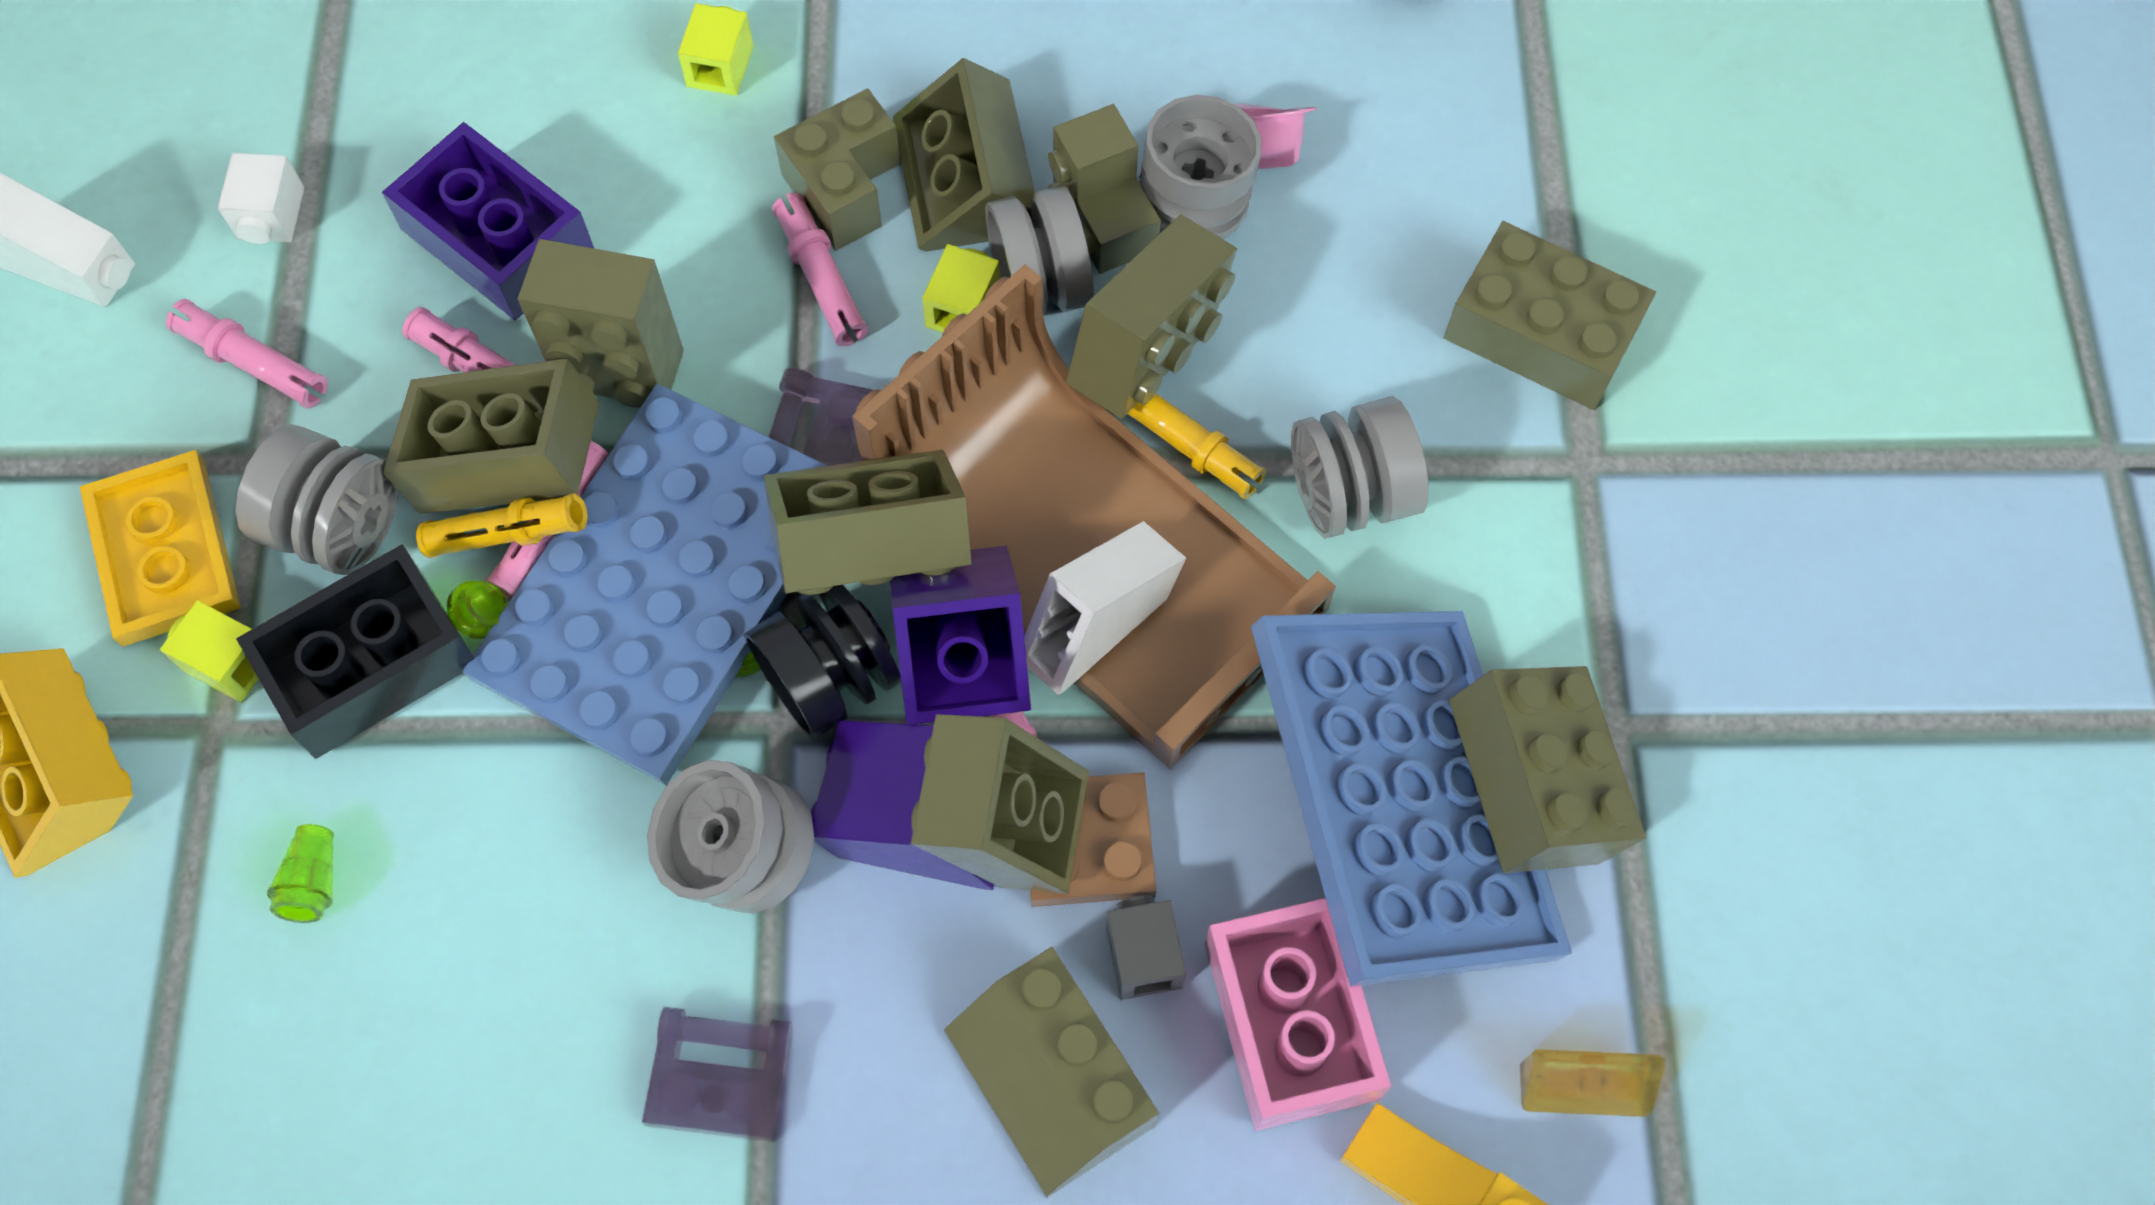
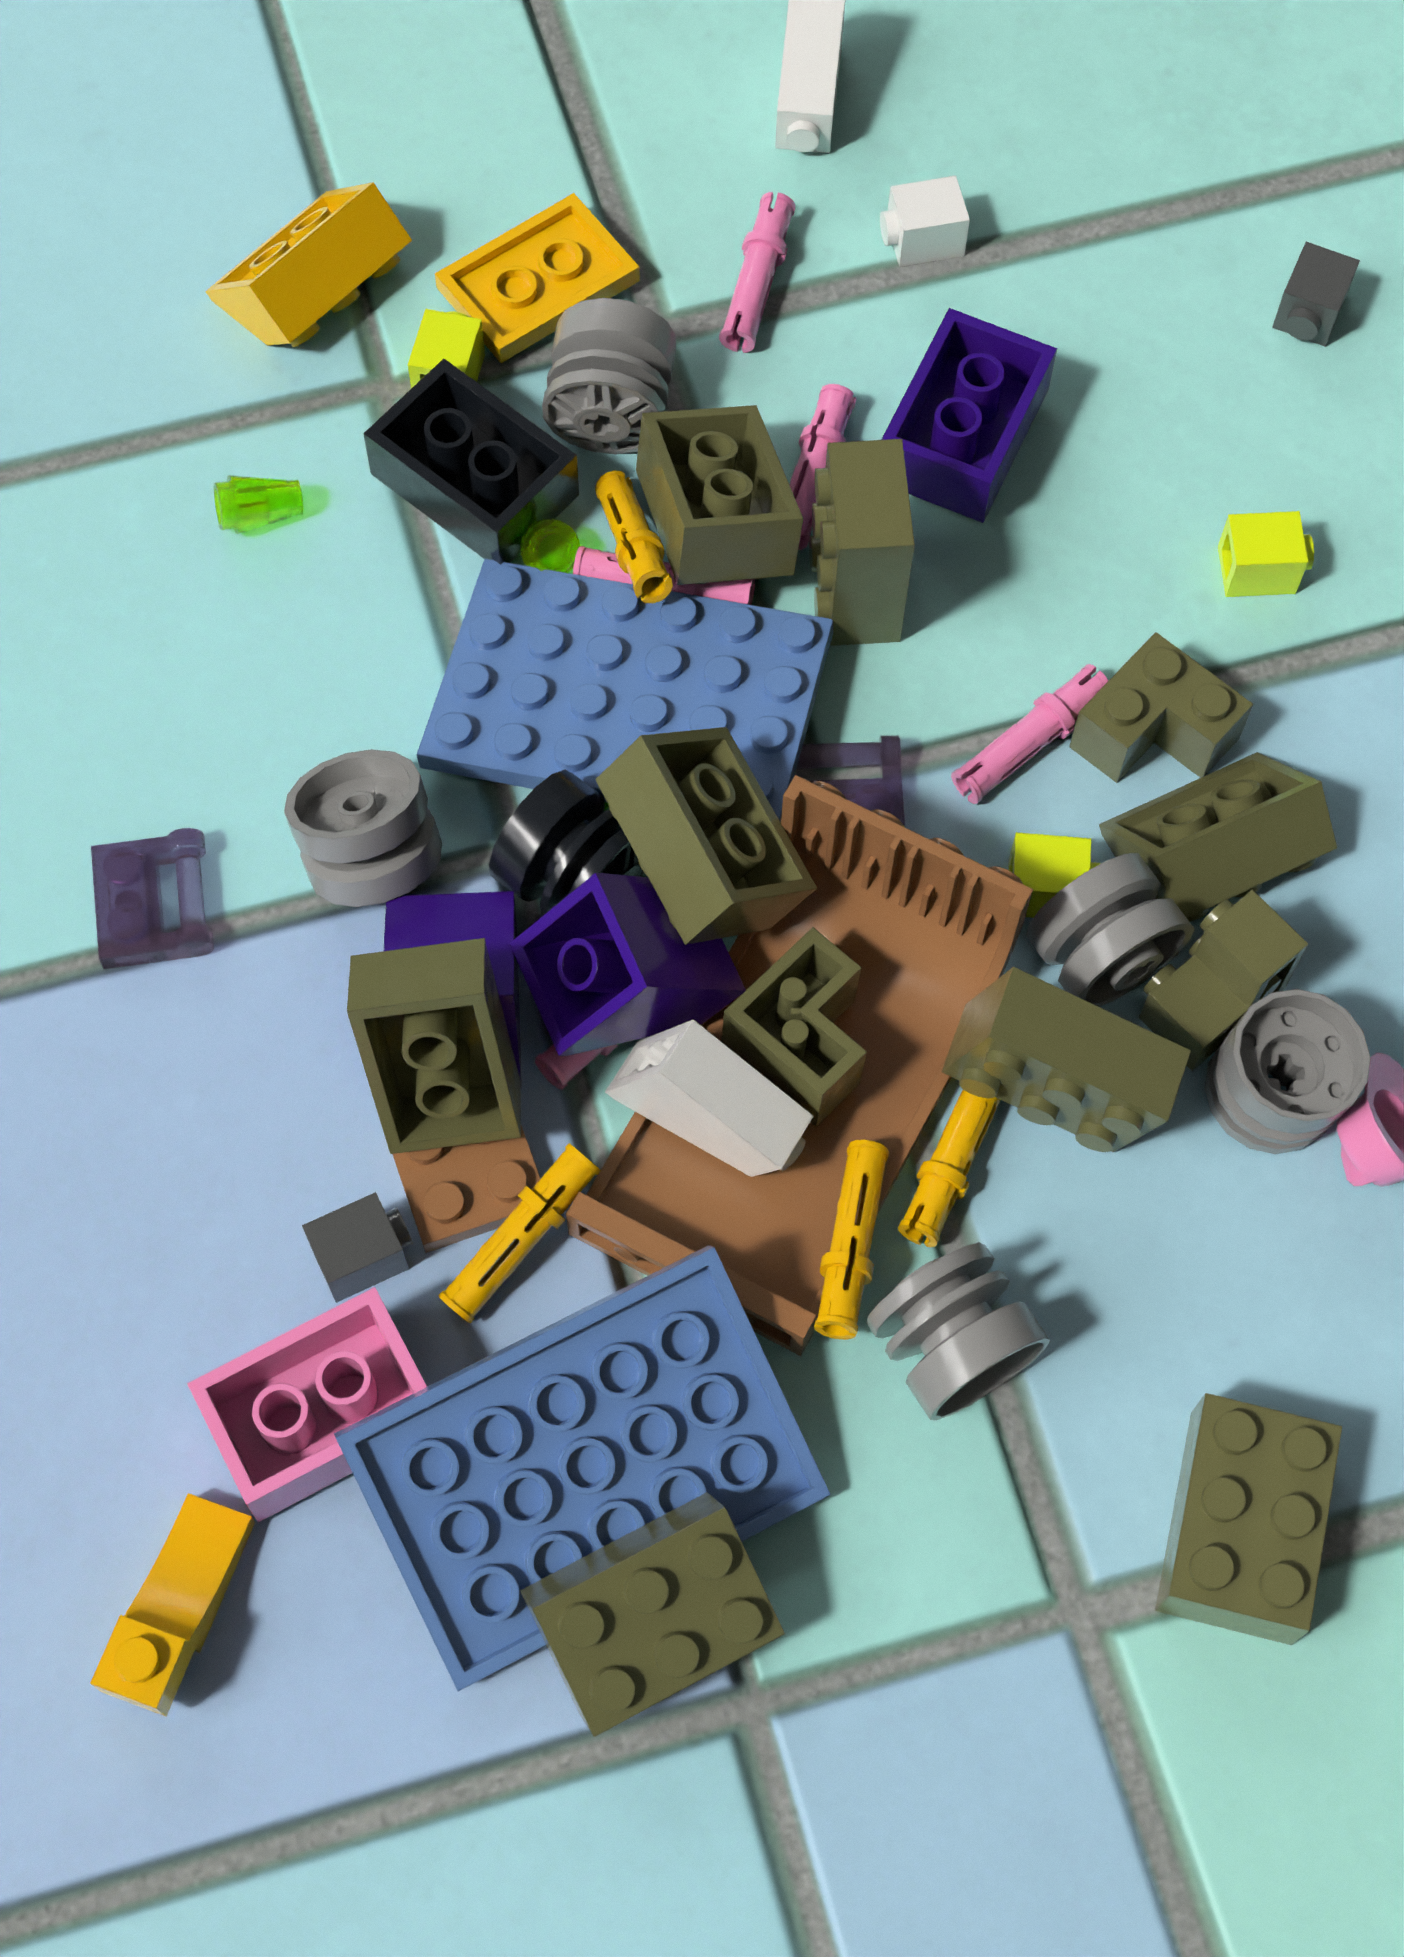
camera: 75 degrees right, 0 degrees up
olive slope [944,947,1160,1198] -> none
clear yellow slope [1519,1049,1665,1117] -> none
none -> yellow pin [438,1143,601,1324]
none -> olive brick [721,927,867,1127]
none -> yellow pin [814,1140,889,1340]

